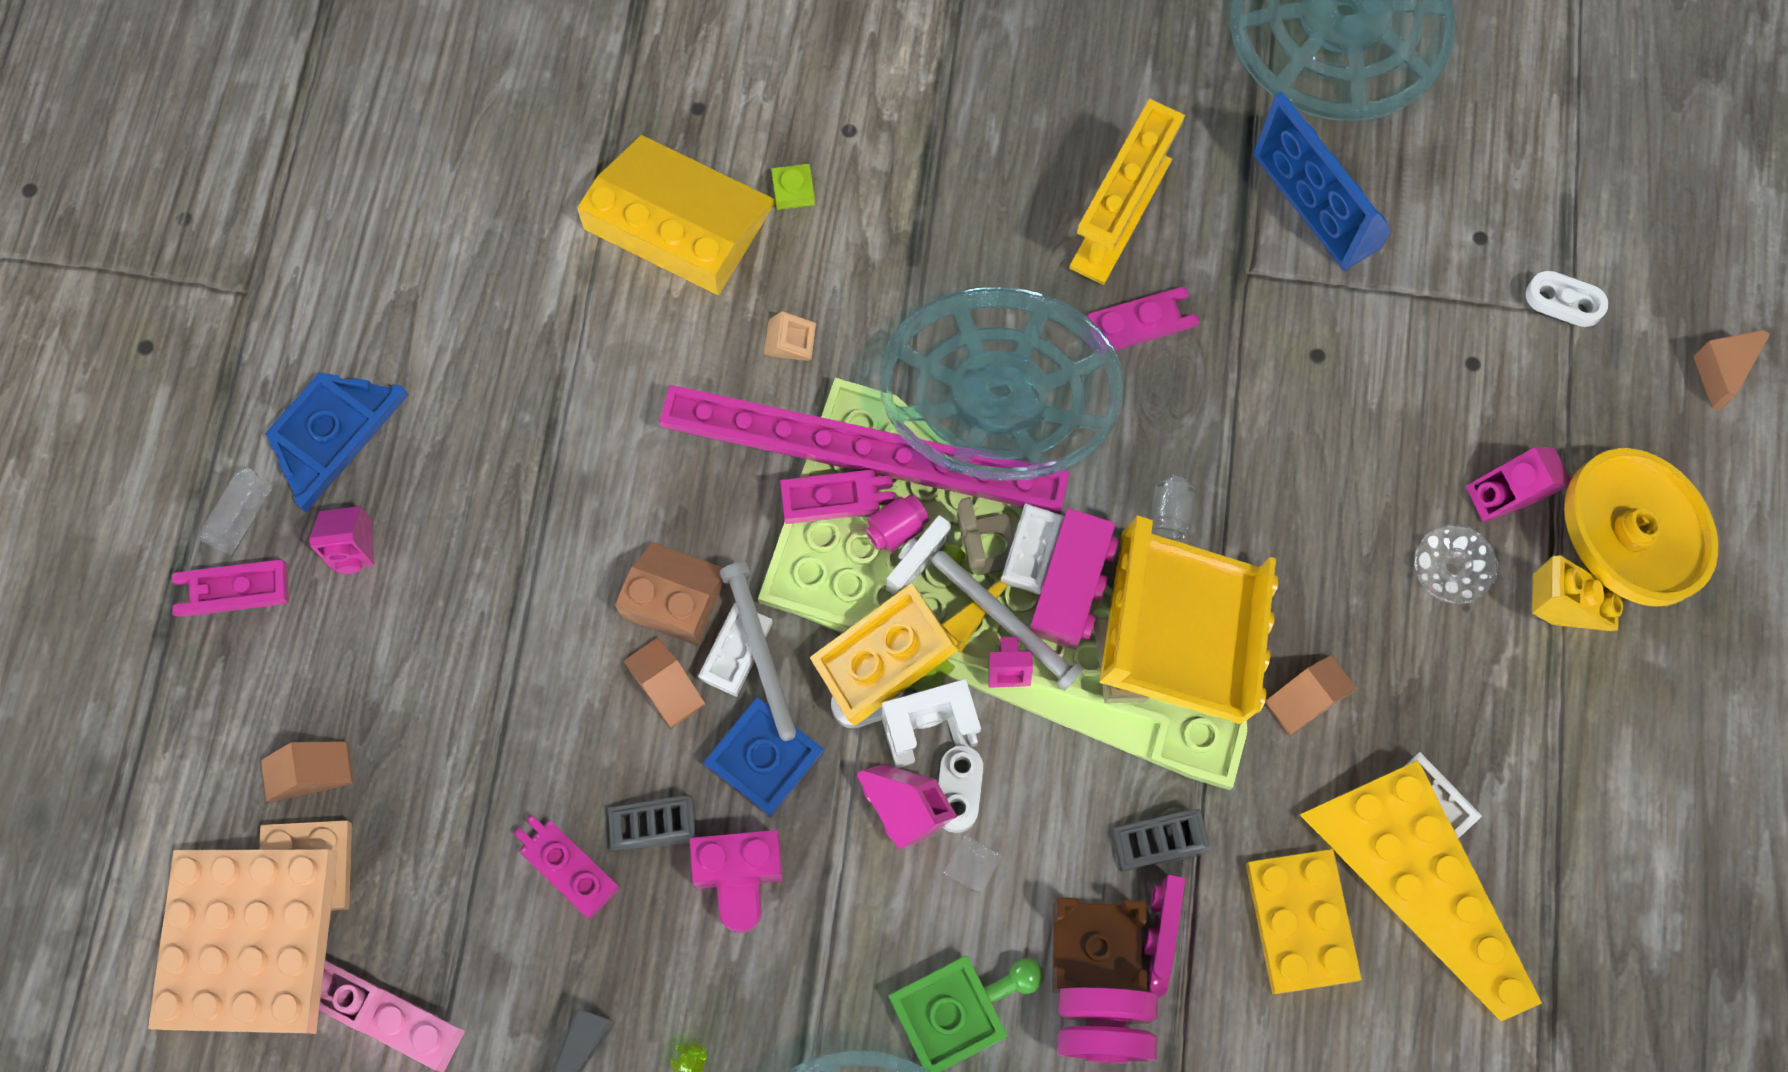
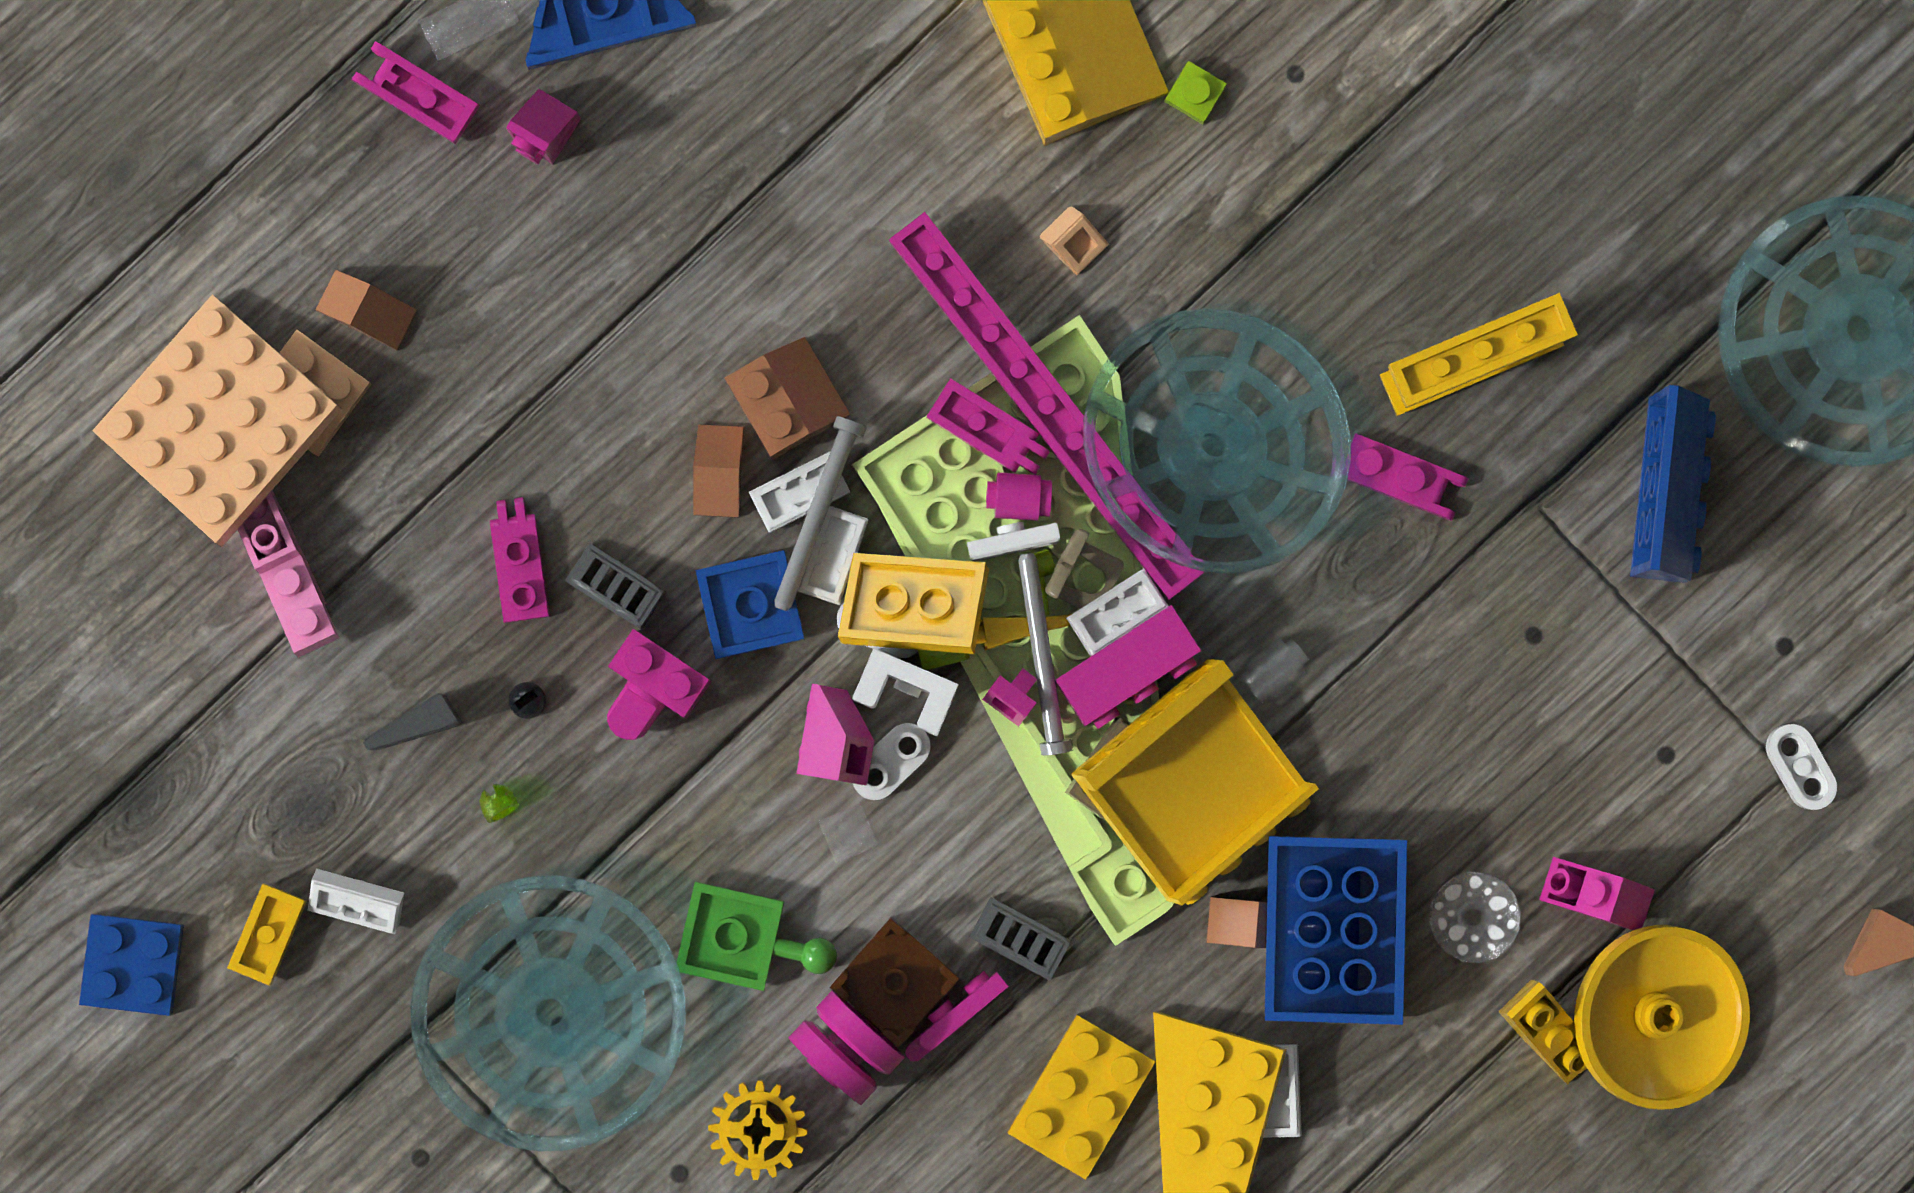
camera: 40 degrees right, 15 degrees up
none -> black hinge [509,682,546,719]
none -> white plate [798,506,869,606]
none -> blue slope [1265,836,1407,1025]

